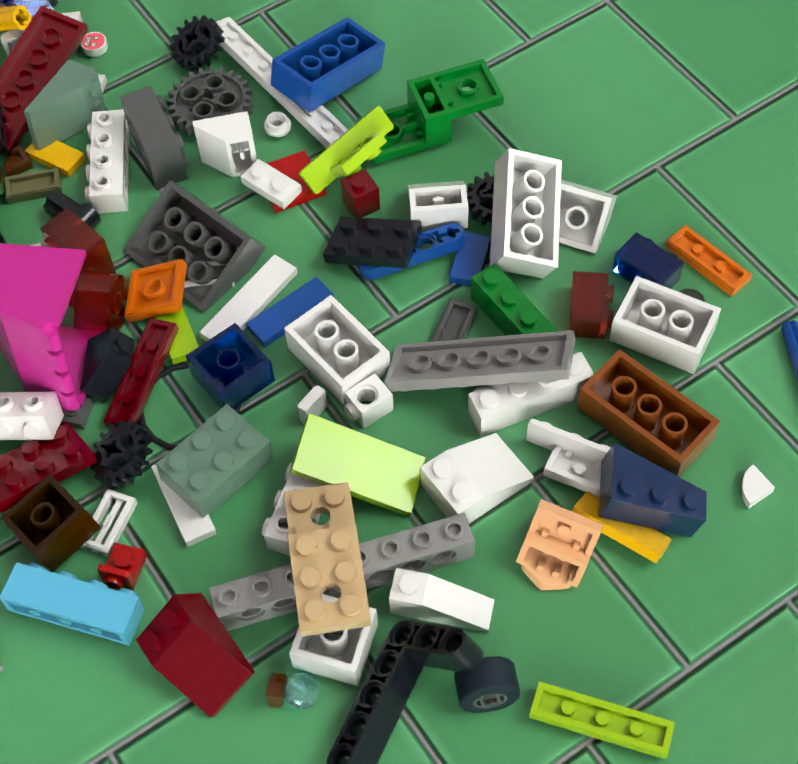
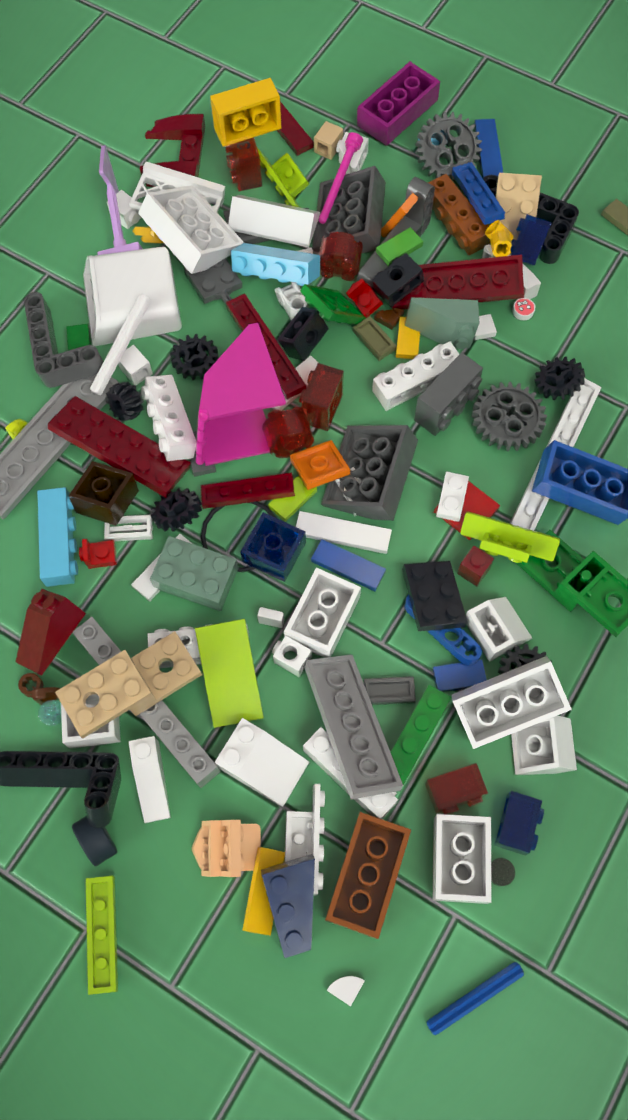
camera: 65 degrees right, 10 degrees up
black piece [43,191,101,240] -> none
black slope [80,327,135,403] -> none
white slope [193,111,257,177] -> none
white plate [264,112,291,137] -> none
orange tile [665,225,752,297] -> none
none -> reddish brown bush [18,673,44,698]

